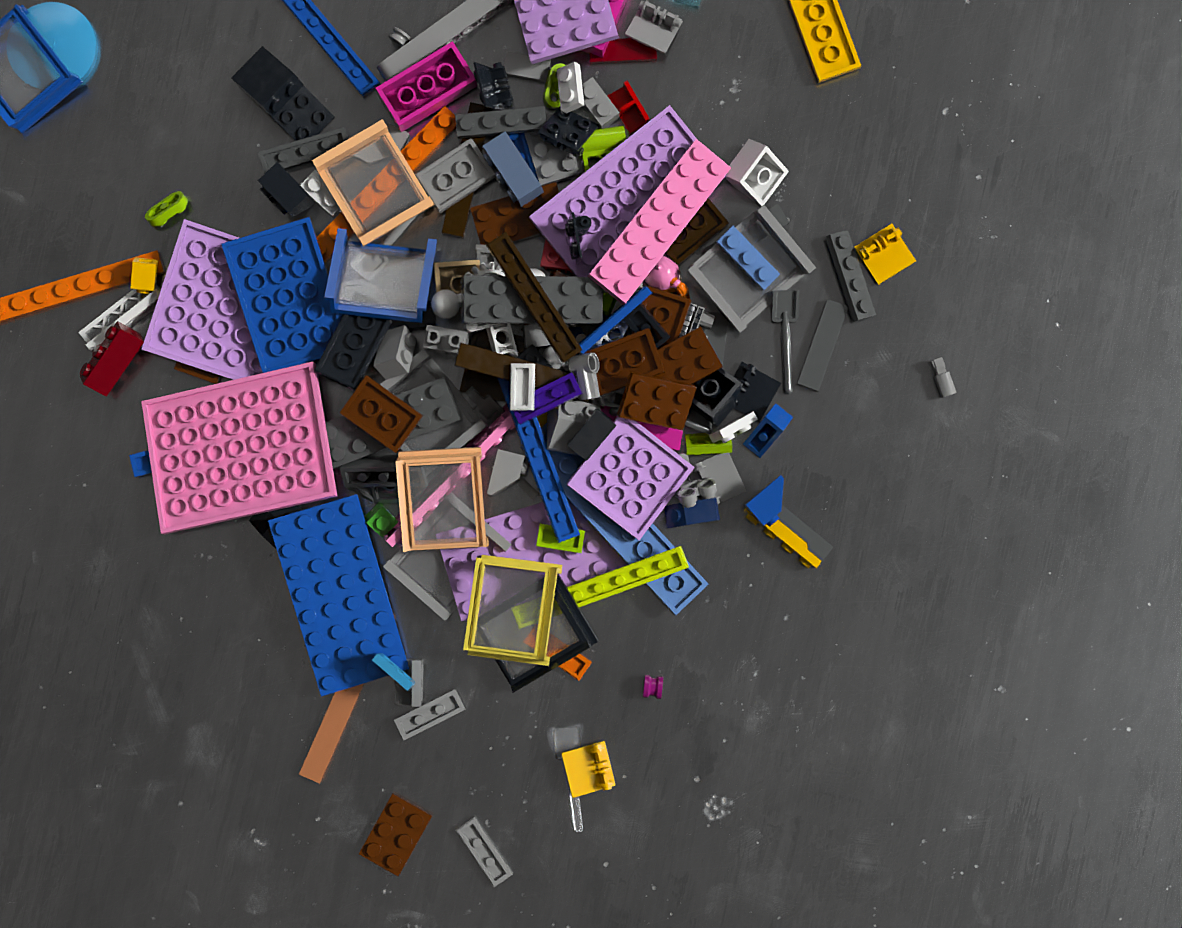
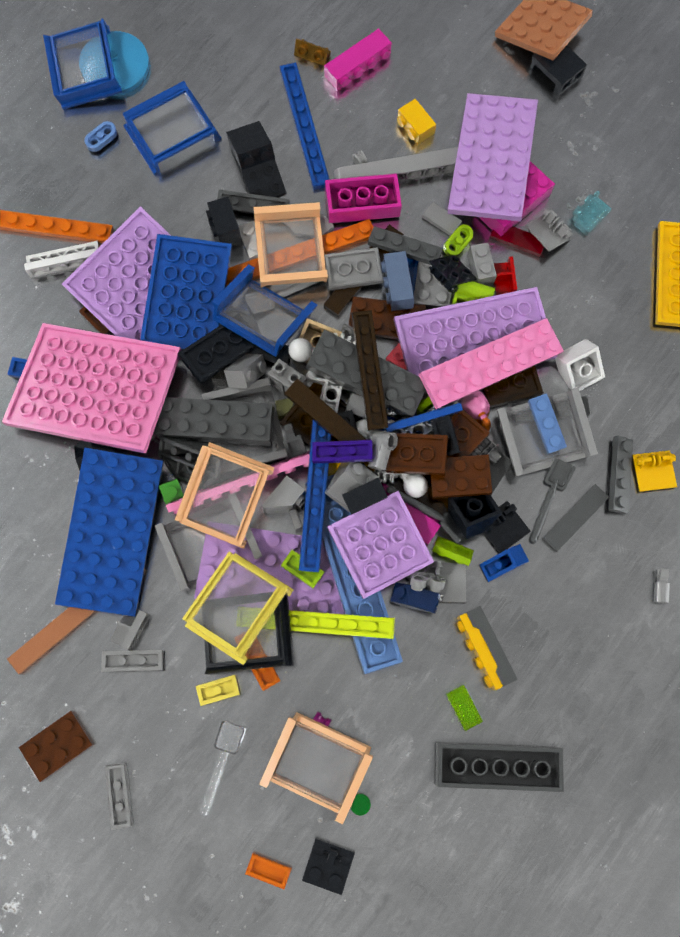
camera: 25 degrees right, 10 degrees down
dark red brick [80,321,144,397] -> none
yellow brick [131,257,158,294] -> none
lime plate [145,191,188,227] -> none
reddish brown plate [340,375,423,453] -> none
dark azure tile [372,653,415,691] -> none
black hinge [473,62,514,110] -> none
white tile [510,363,535,411] -> none
white plate [557,62,584,113] -> none
yellow hinge [561,741,615,798] -> none
black hinge [565,212,592,265] -> none
reddish brown plate [617,371,696,430] -> none
white plate [709,411,758,443] -> none
blue slope [744,475,784,527] -> none
none -> medium blue plate [84,121,117,152]
none -> piece [122,81,221,175]
none -> light yellow plate [196,675,241,706]
none -> orange tile [245,852,292,889]
none -> clear piece [259,712,373,824]
none -> olive tile [275,398,294,420]
none -> black hinge [302,838,355,895]
none -> green tile [350,793,371,816]
none -> dark grey brick [435,742,564,792]
none -> clear neon green plate [446,685,483,731]

